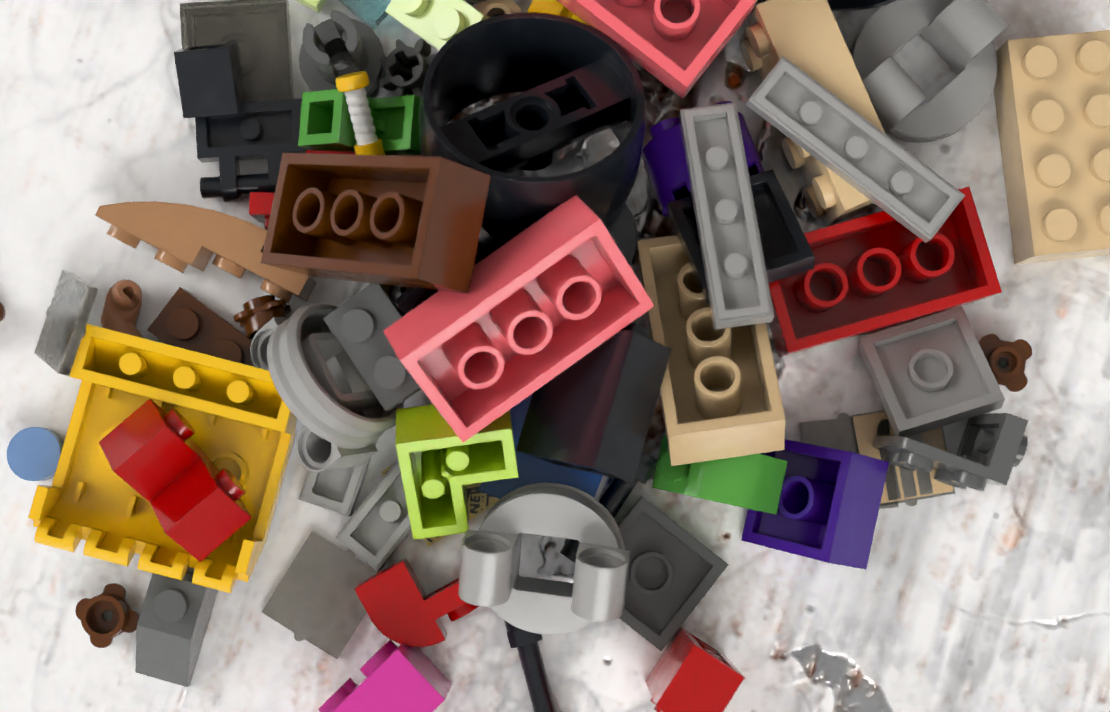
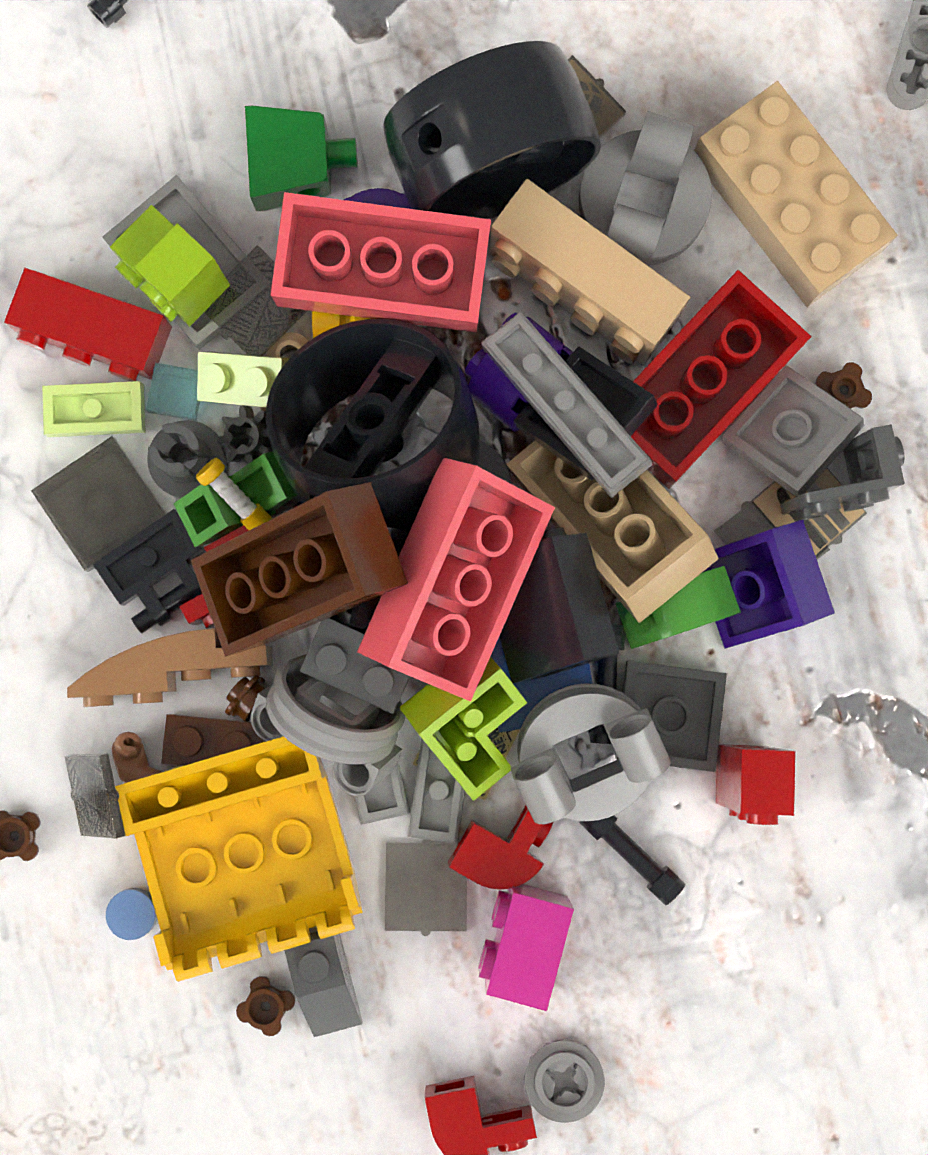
camera: 30 degrees left, 0 degrees up
red brick [99,398,252,562] -> none
black brick [174,42,242,118] -> none
light grey tile [746,56,965,243] -> none

